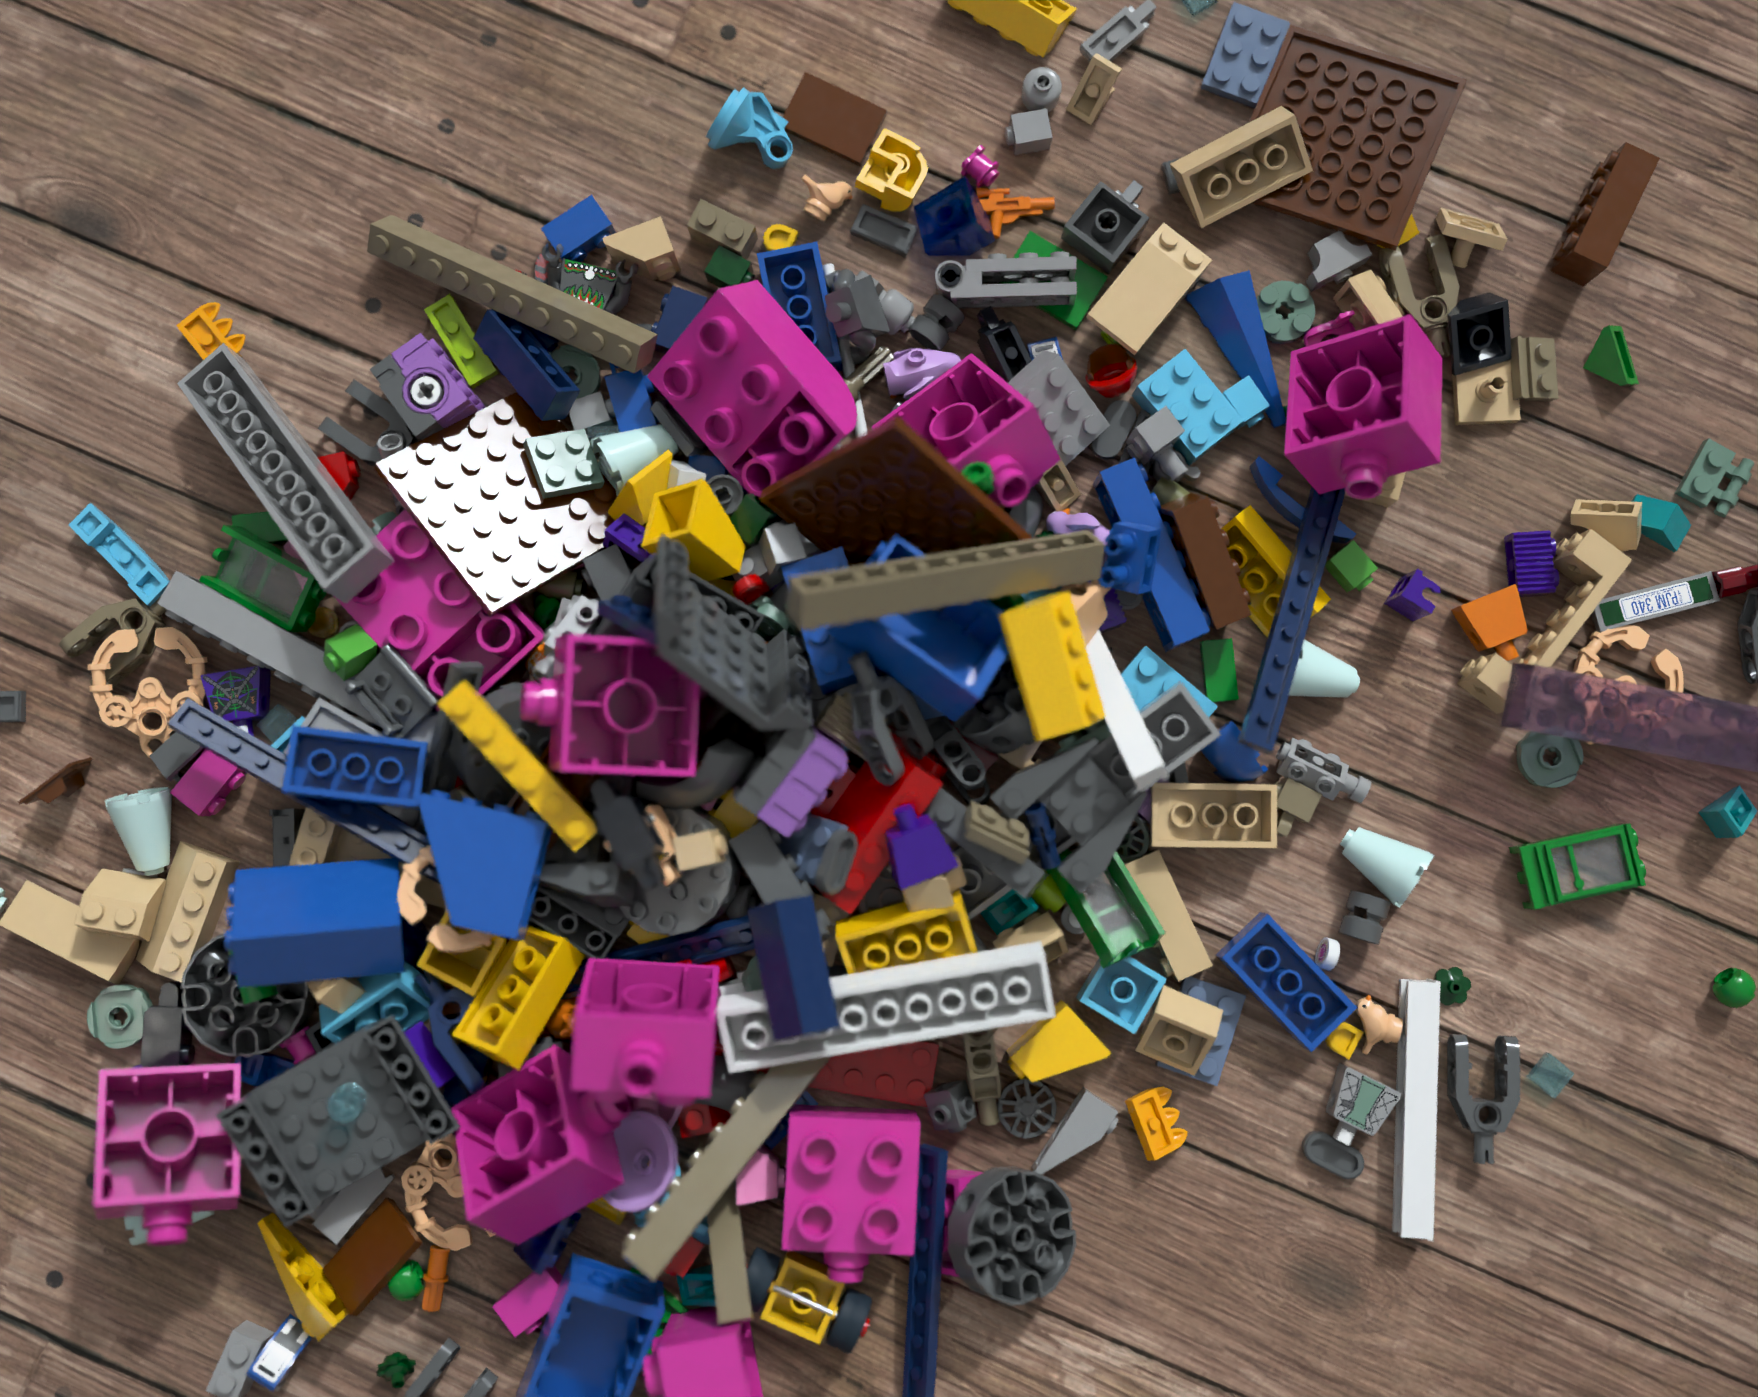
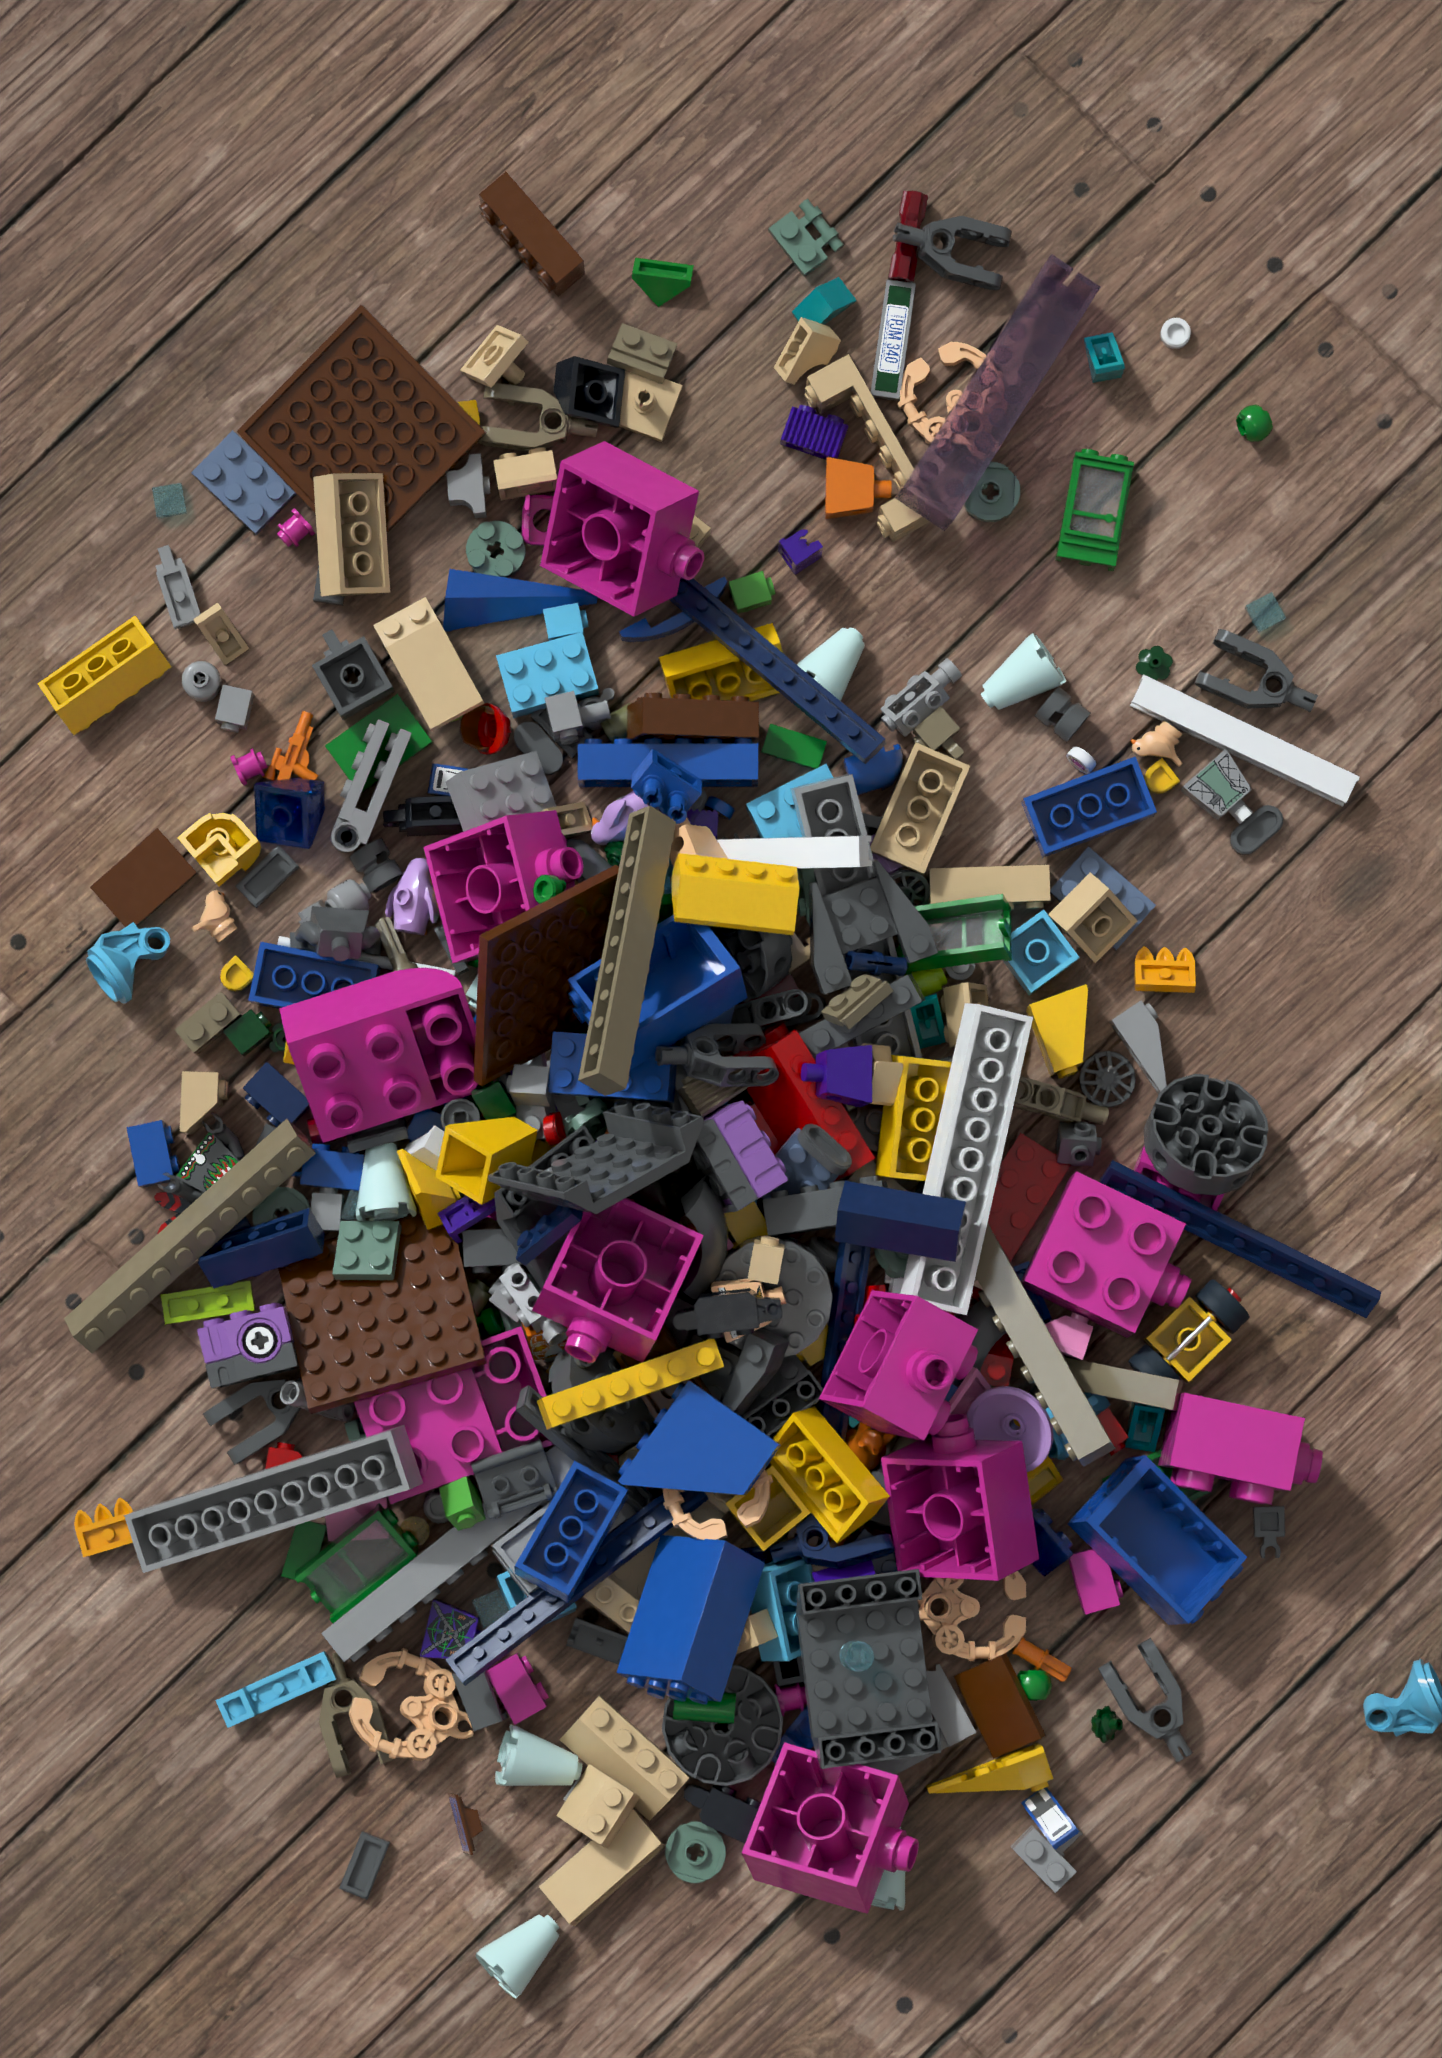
camera: 75 degrees left, 0 degrees up
none -> dark pink brick [277,508,315,548]
none -> blue tile [704,796,735,820]

